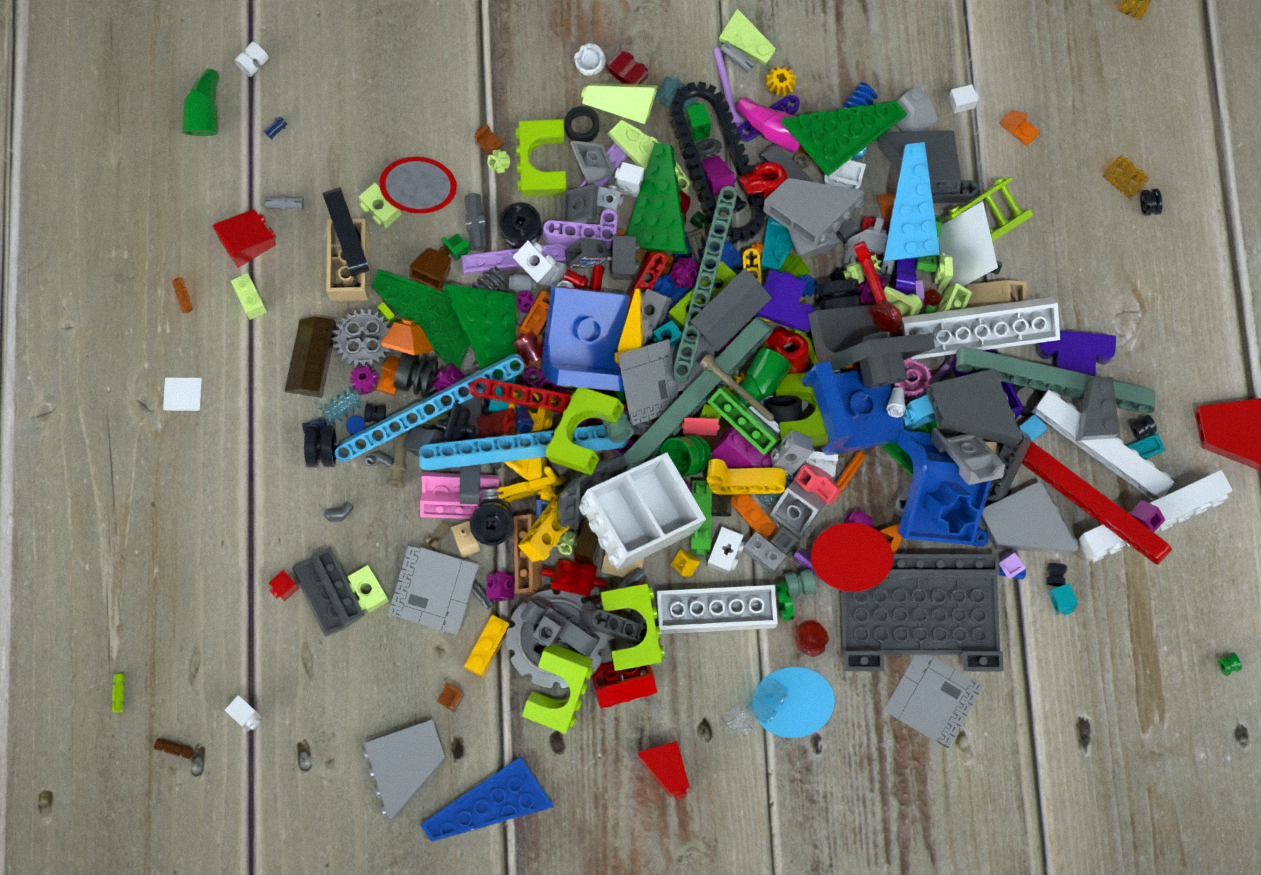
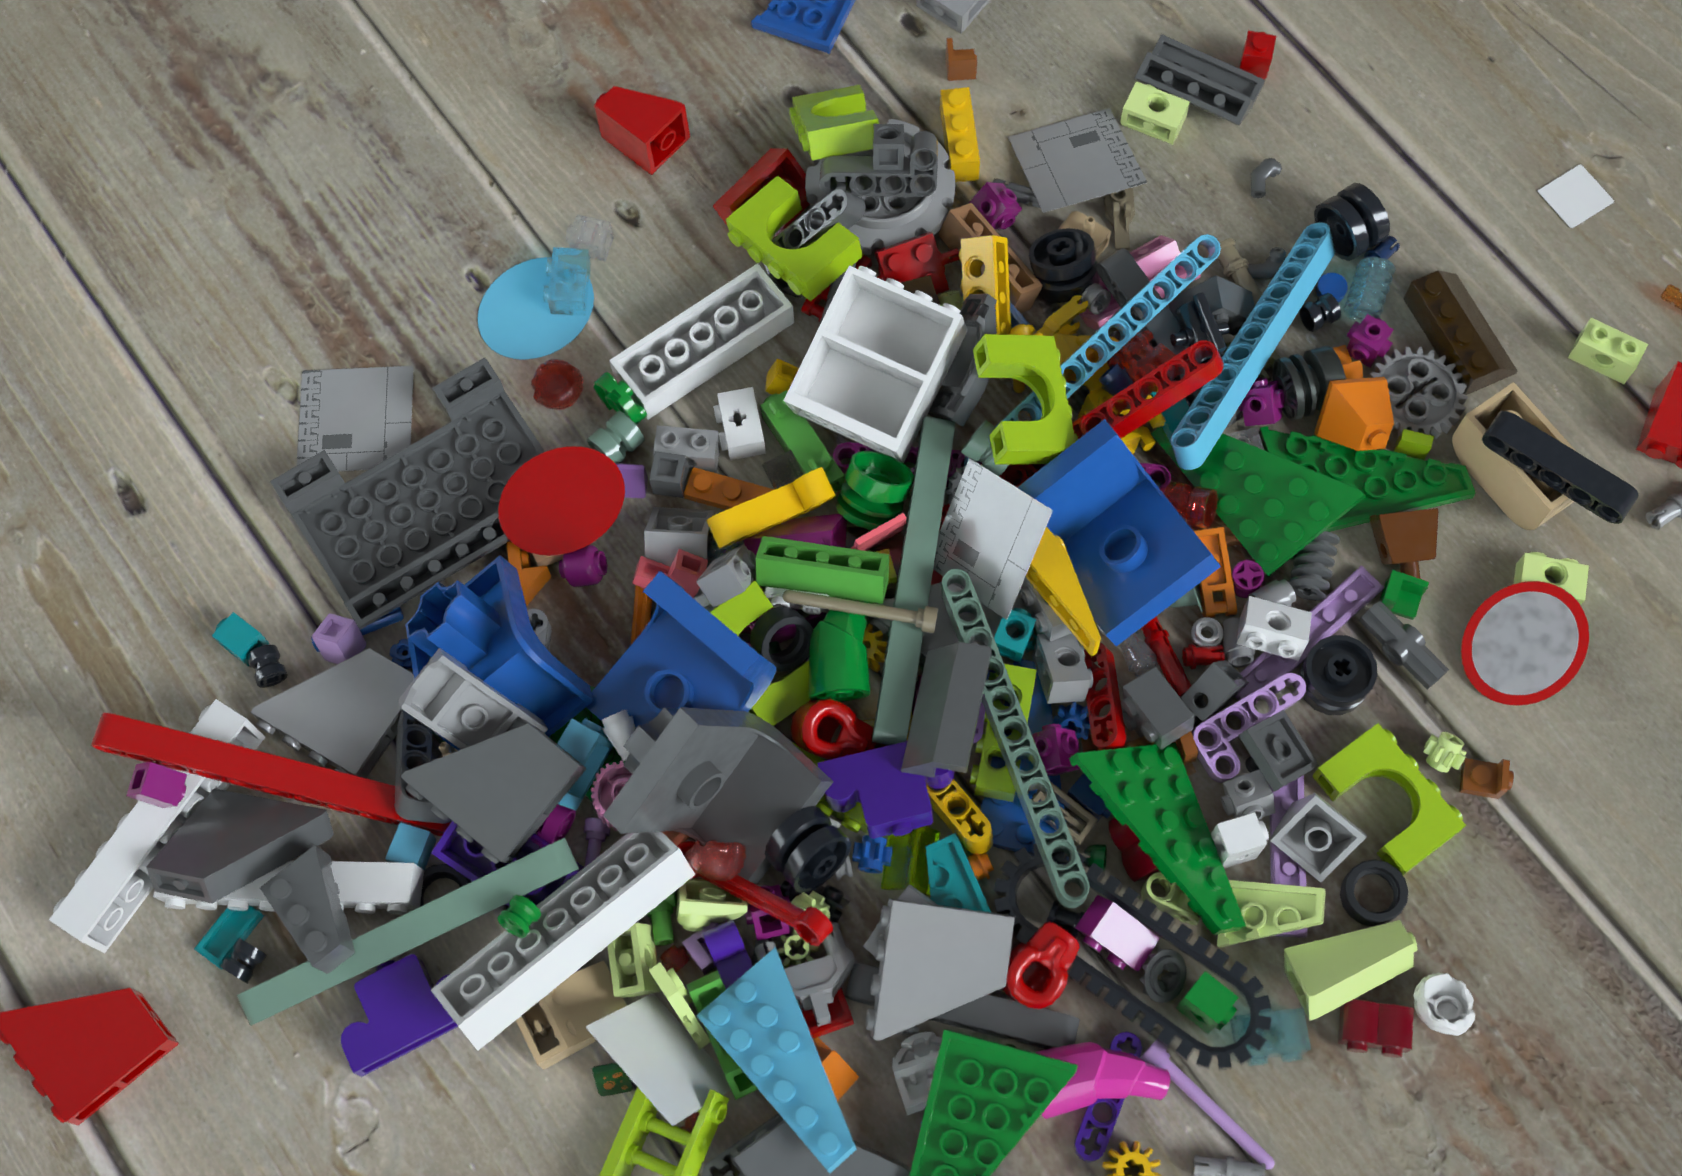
camera: 150 degrees right, 5 degrees down
none -> dark grey slope [146,789,334,904]
none -> green wheel [497,895,541,938]

